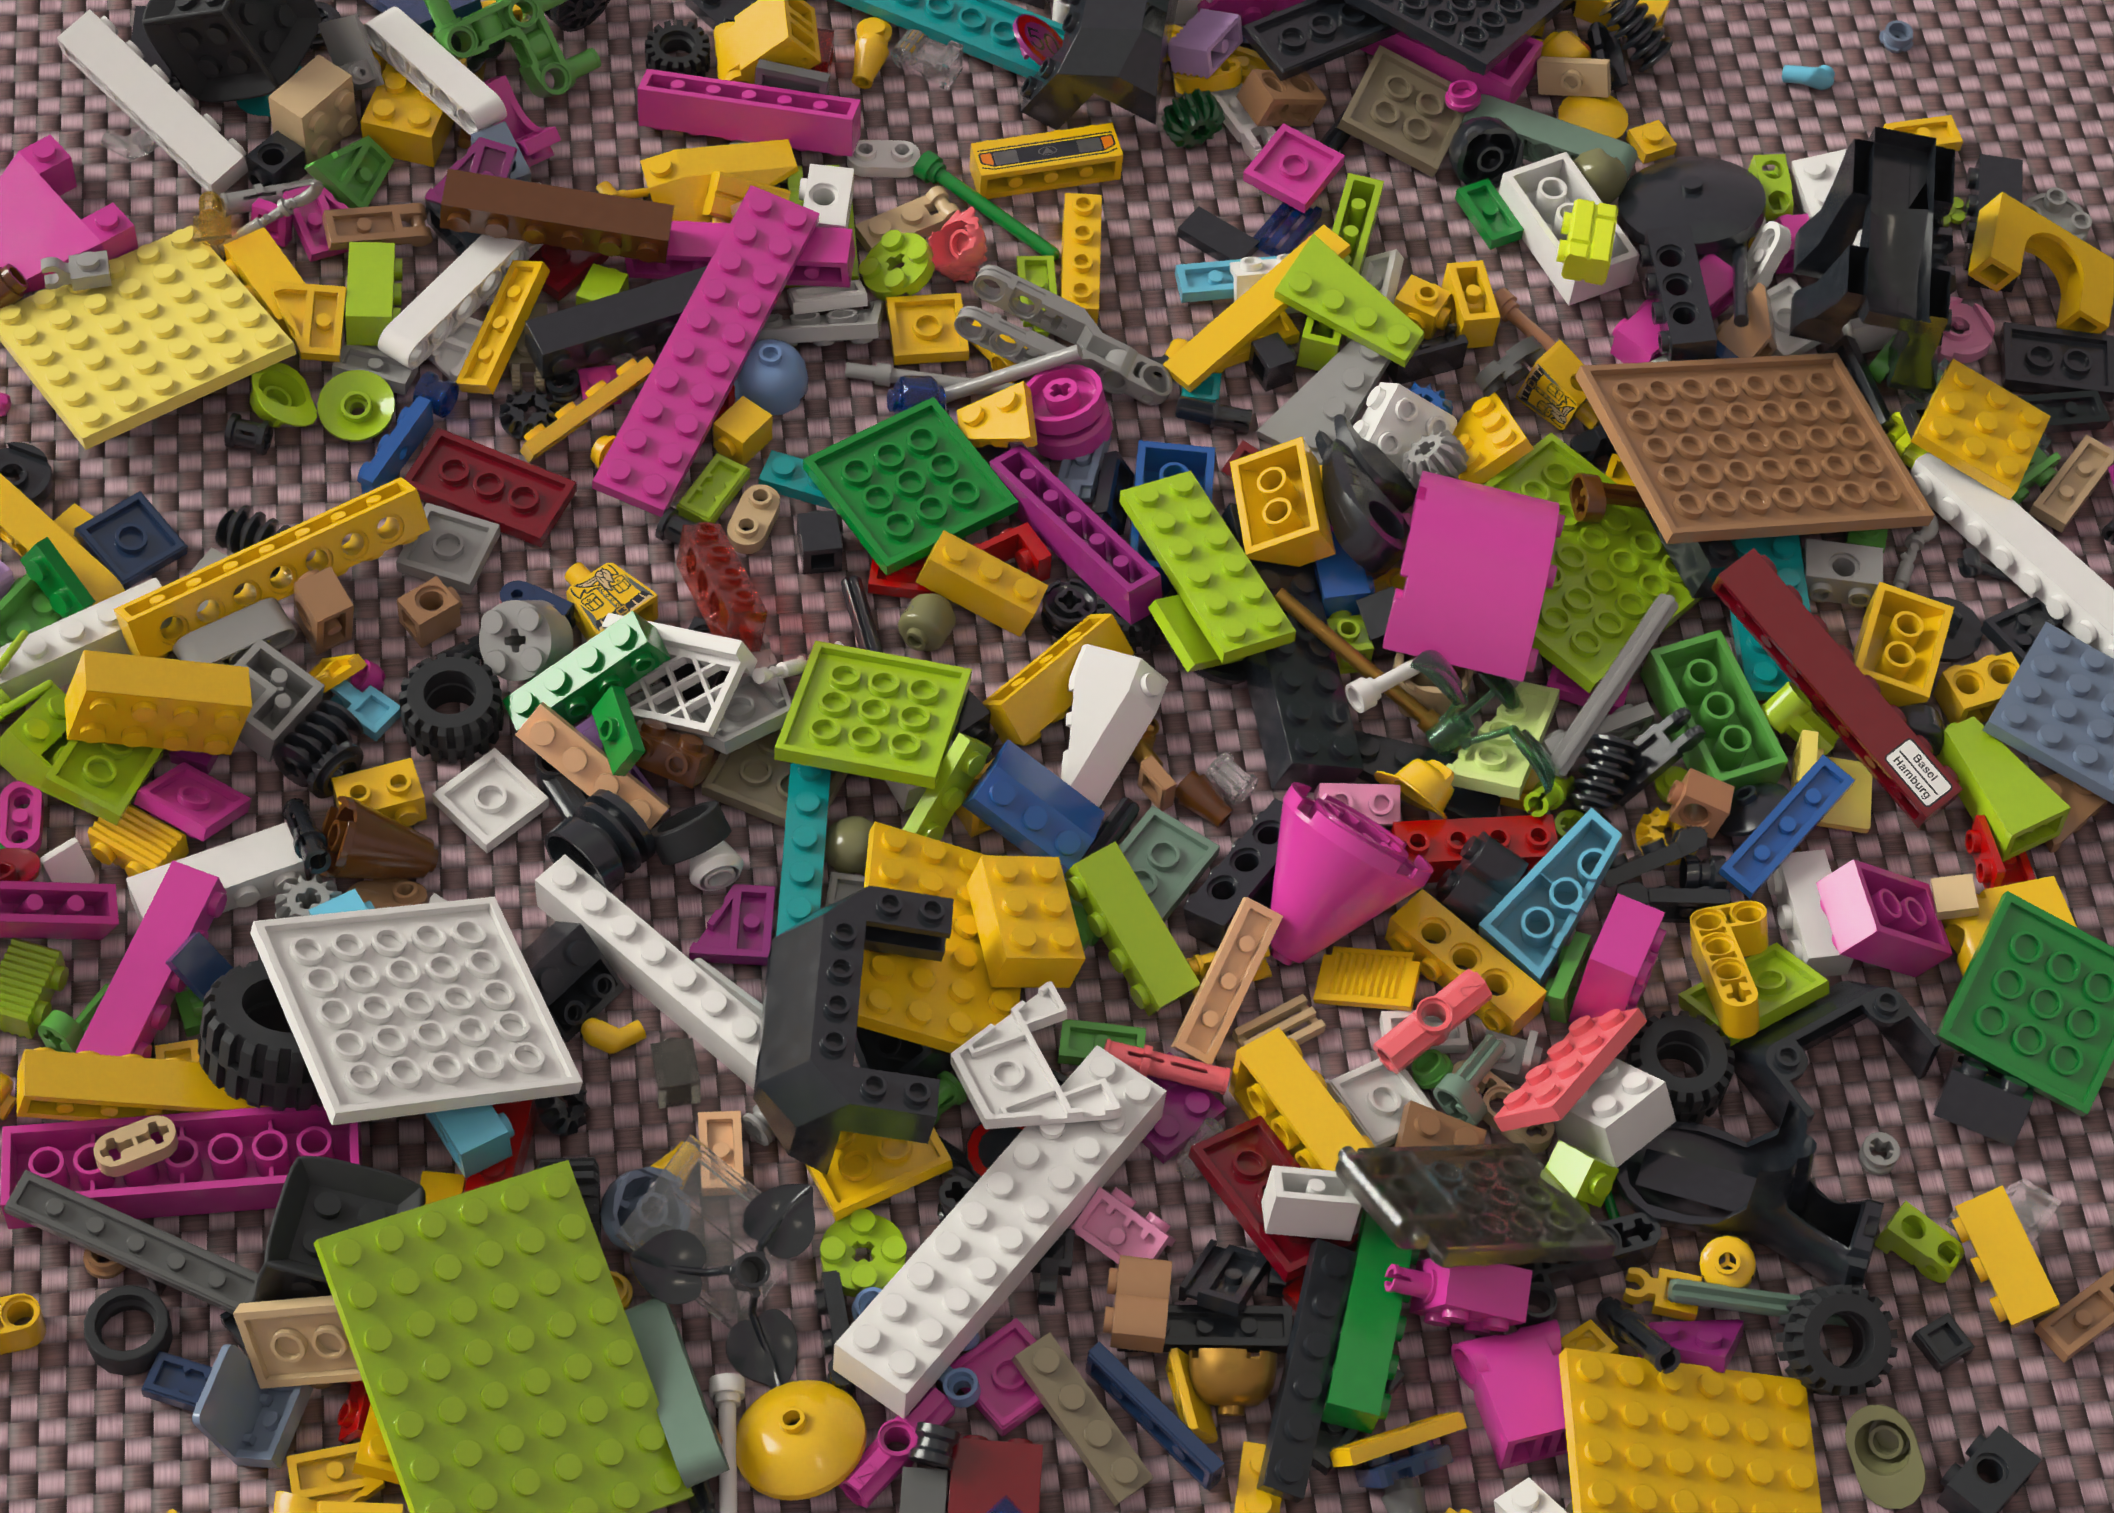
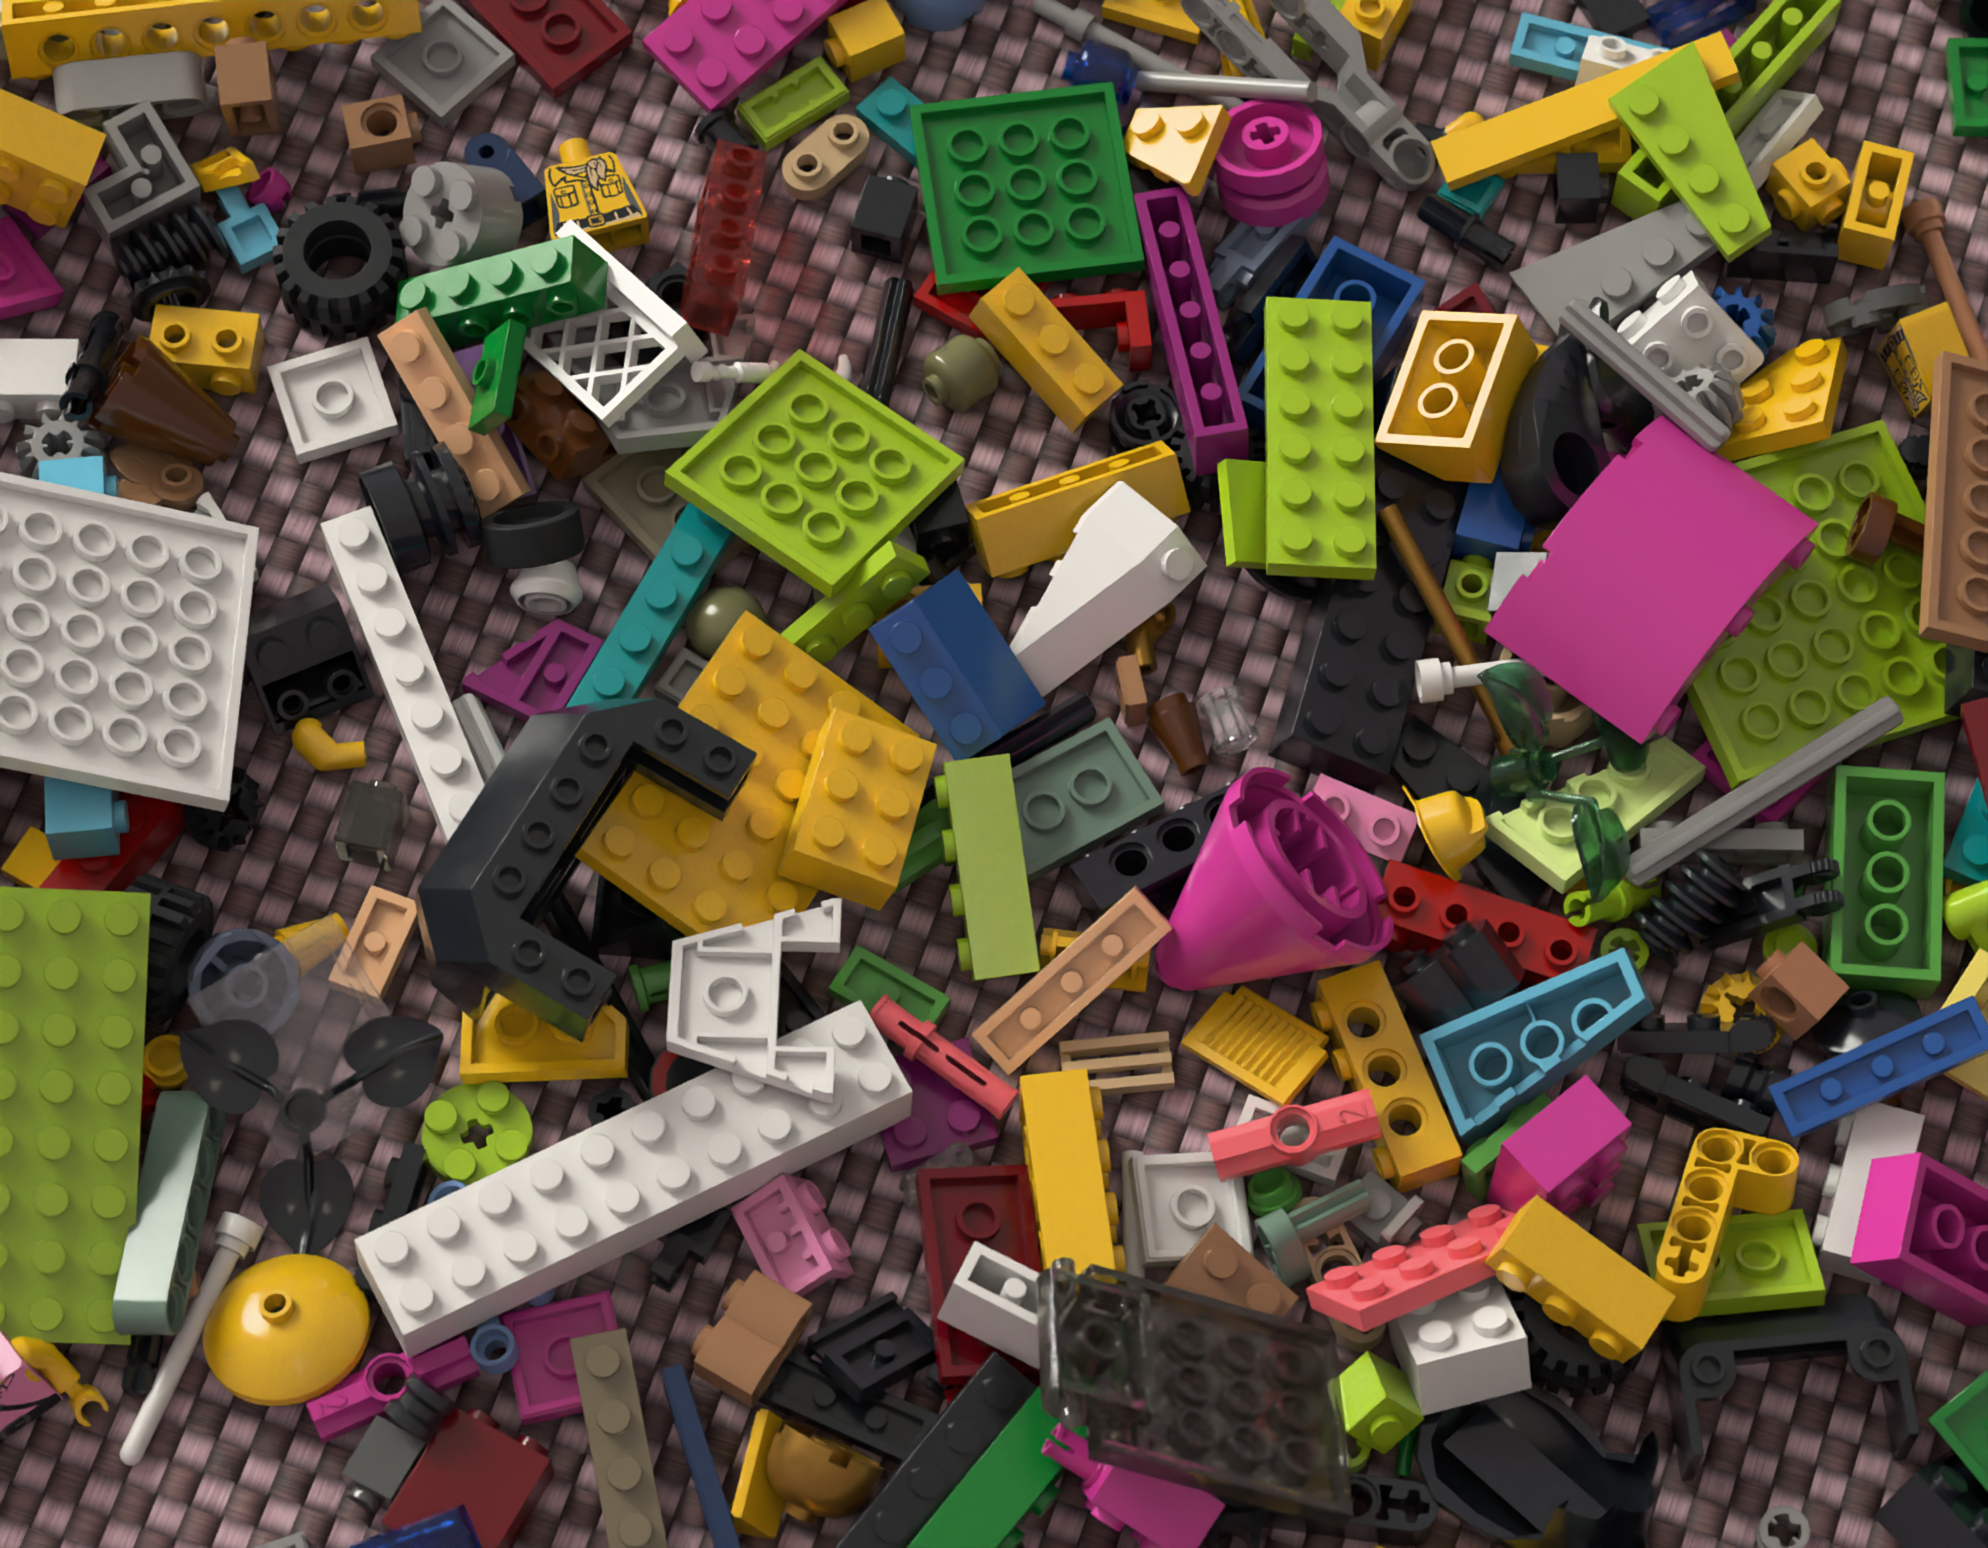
camera: 30 degrees right, 10 degrees up
none -> yellow brick [1484,1195,1676,1364]
none -> light grey axle [1558,300,1731,452]

